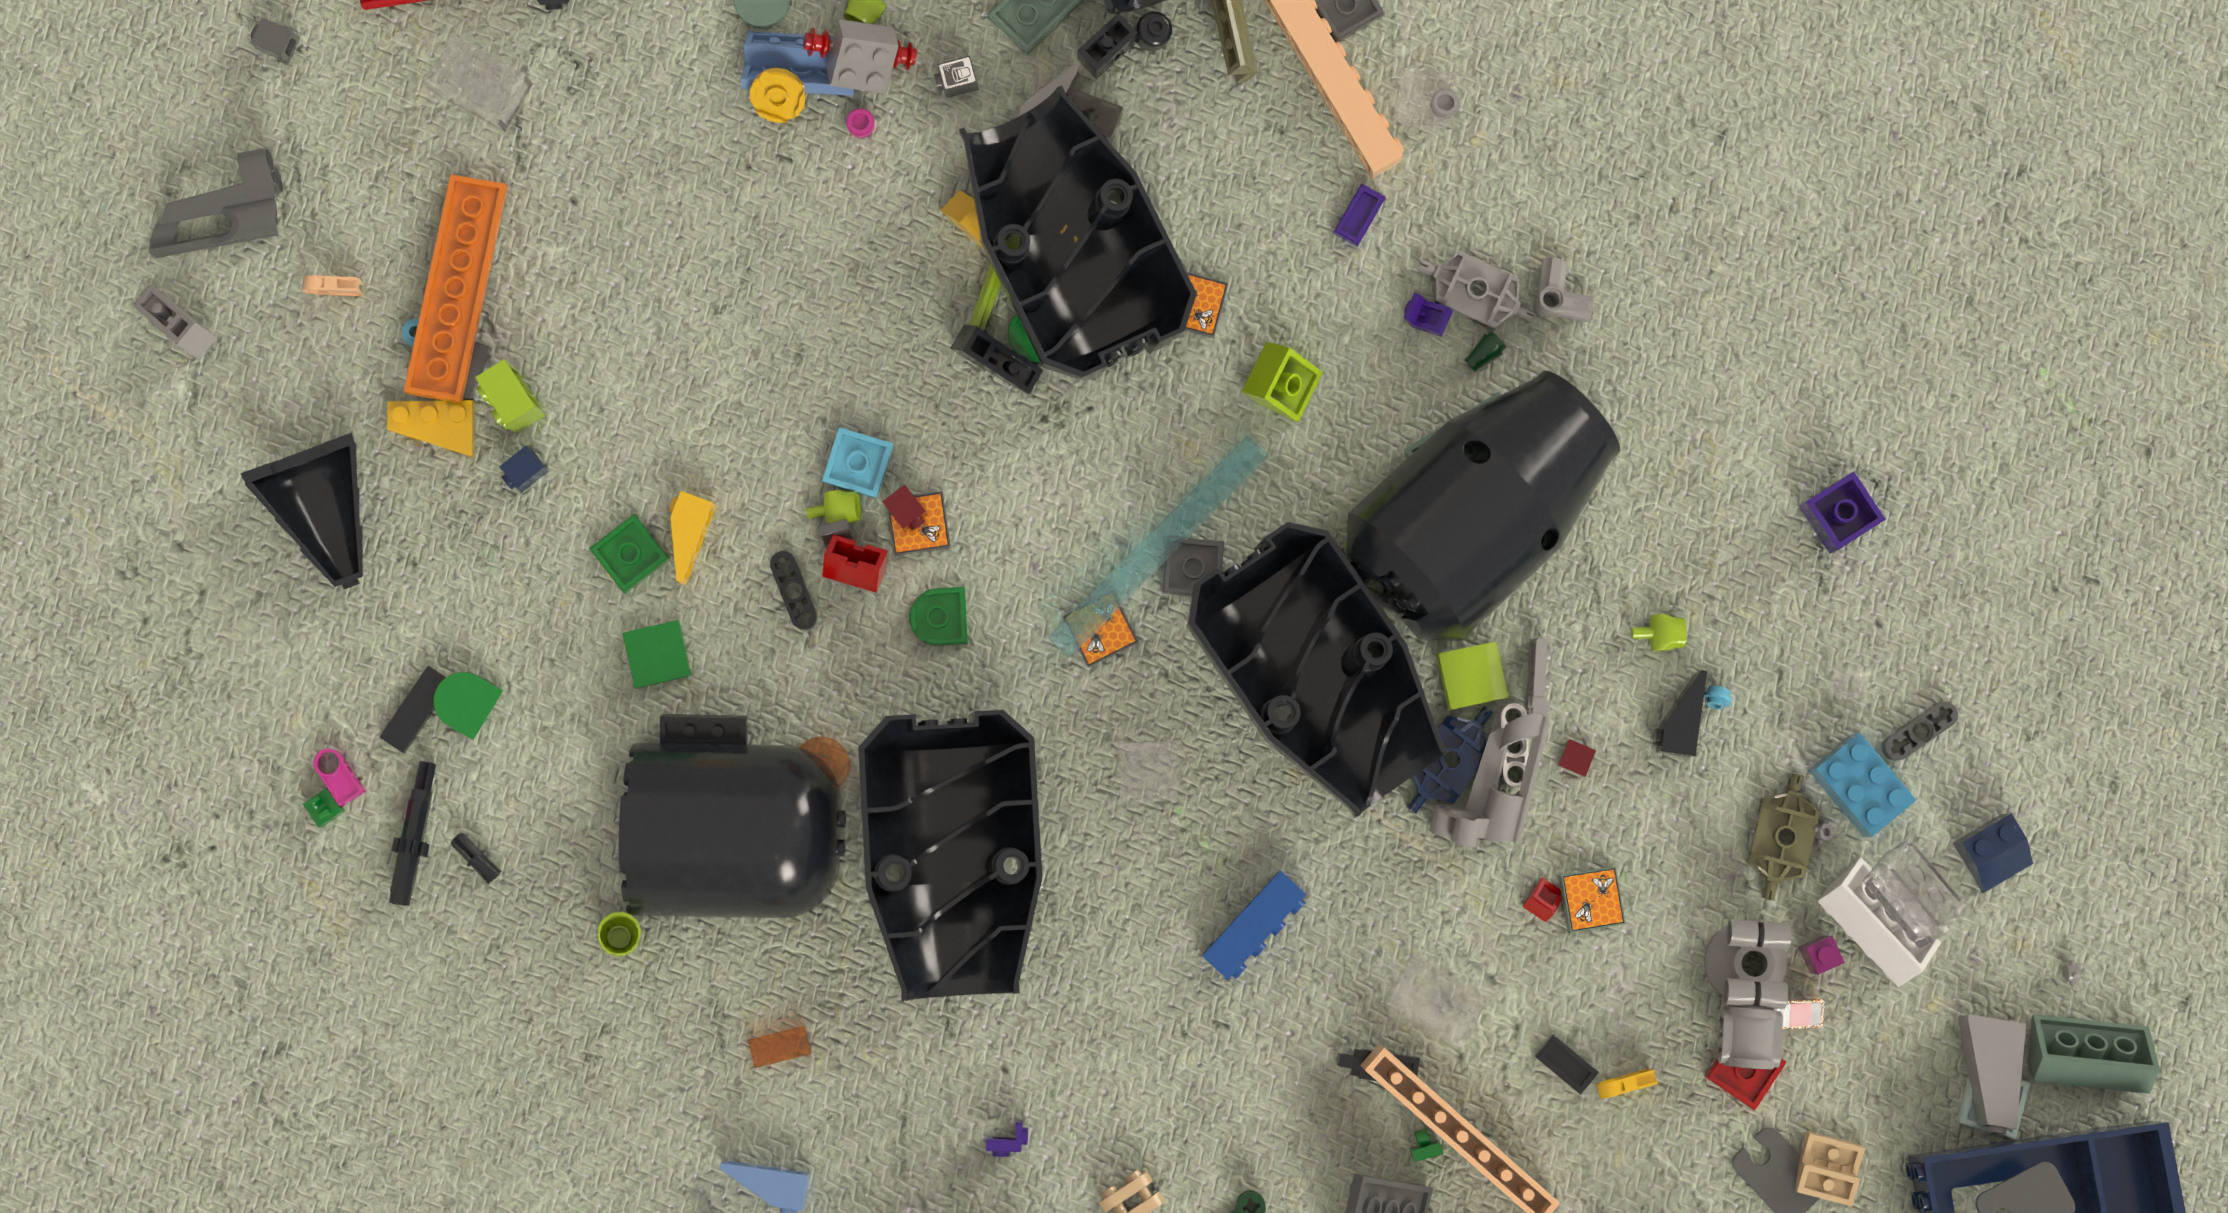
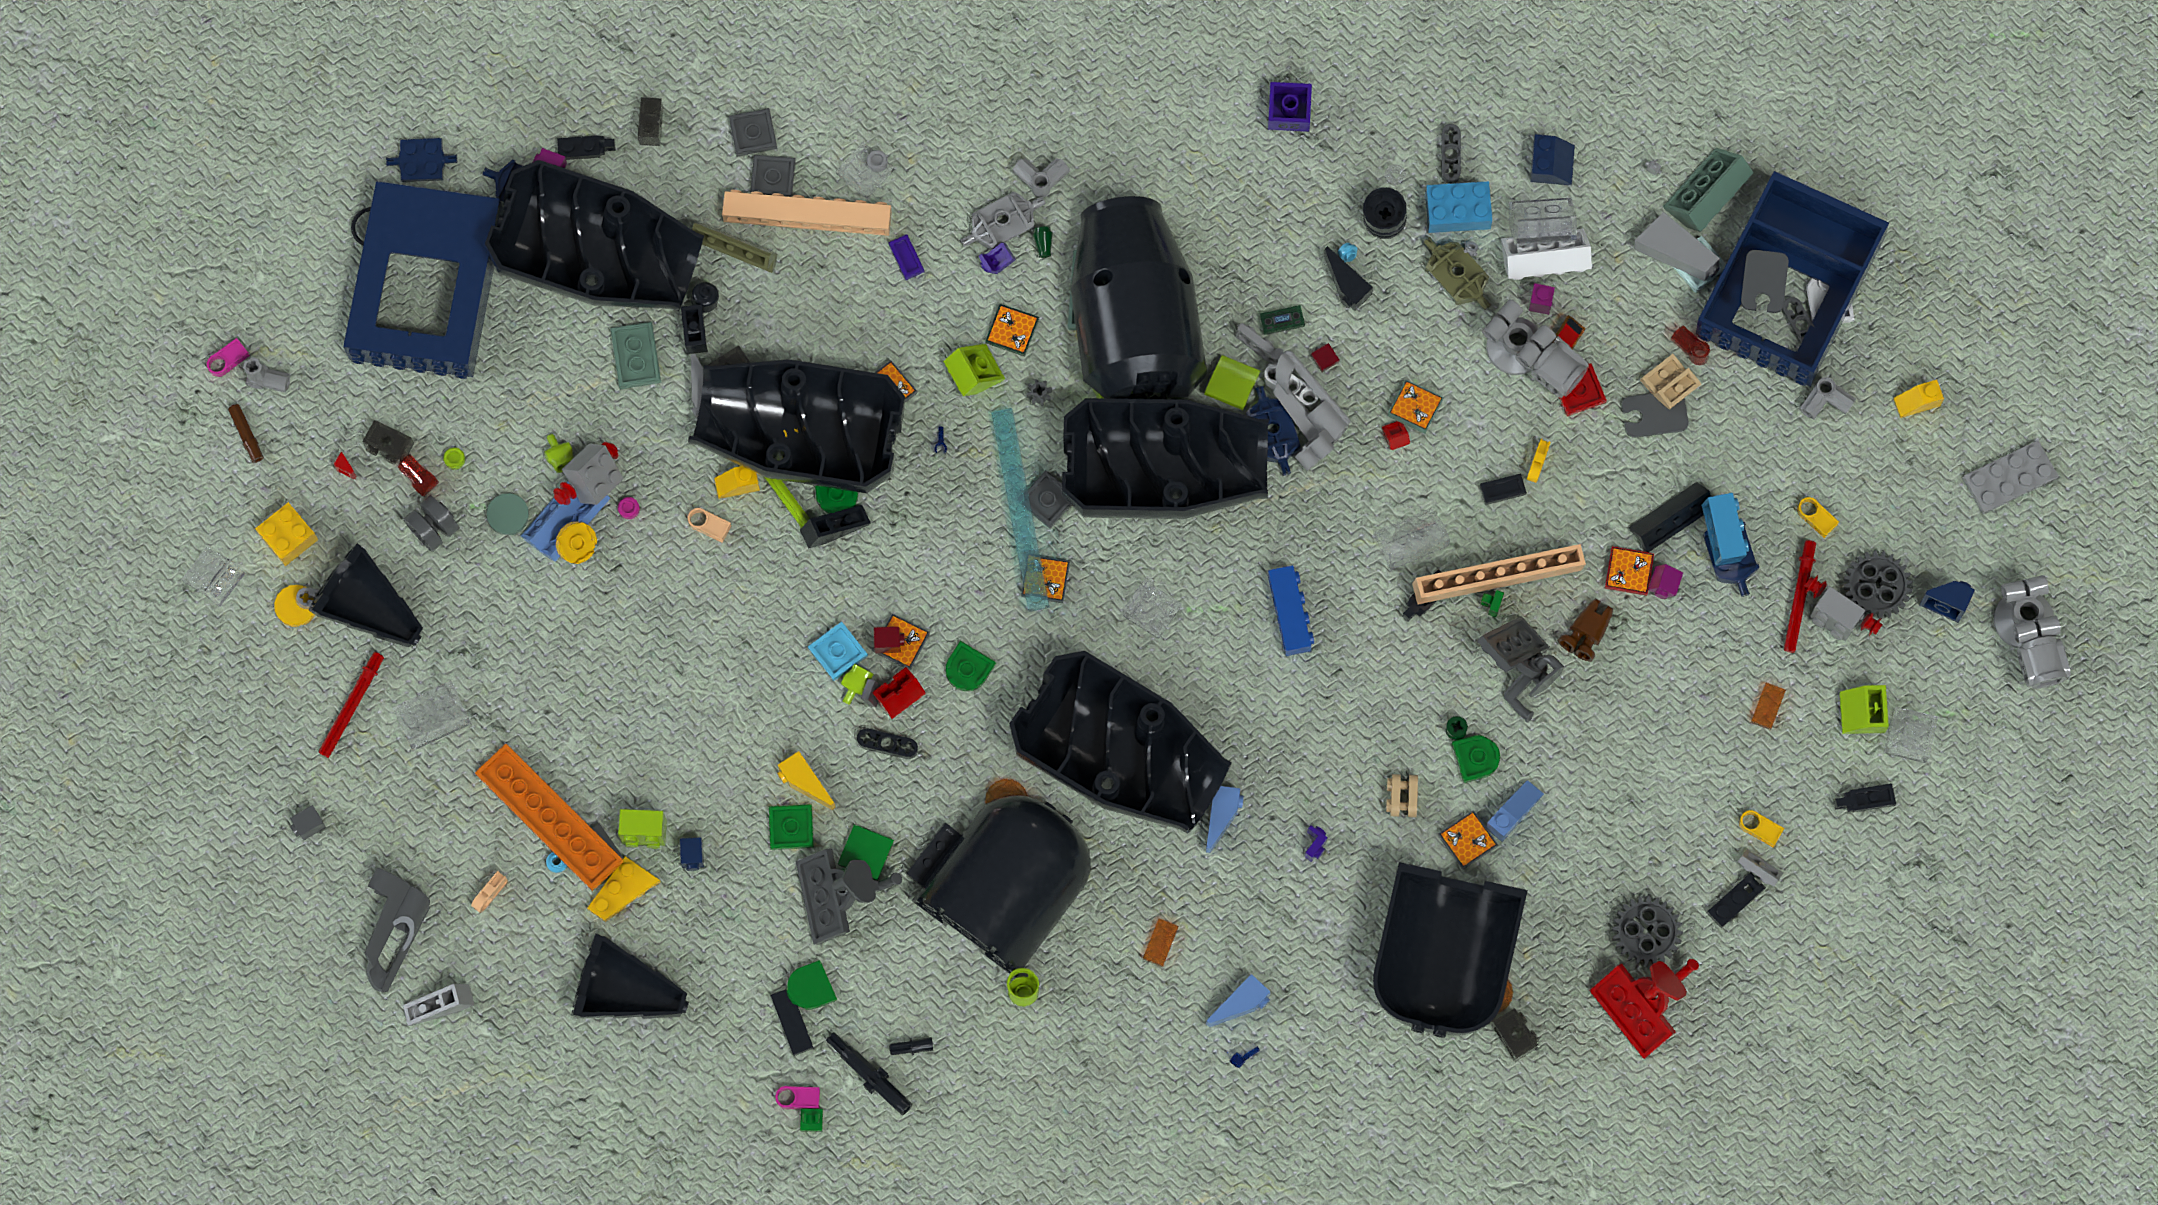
camera: 55 degrees left, 10 degrees down
dark grey brick [934,56,979,98] -> none
lime piece [1631,614,1687,652] -> none
none -> light nougat piece [688,508,732,543]
none -> dark grey plate [796,849,902,945]
none -> clear blue hand [934,426,947,454]
none -> tile [985,304,1039,357]
none -> dark grey gear [1026,379,1052,406]
none -> medium blue slope [1206,786,1244,853]
none -> clear green tile [1259,305,1305,335]
none -> black wheel [1363,187,1407,239]
none -> clear red piece [1671,325,1710,366]

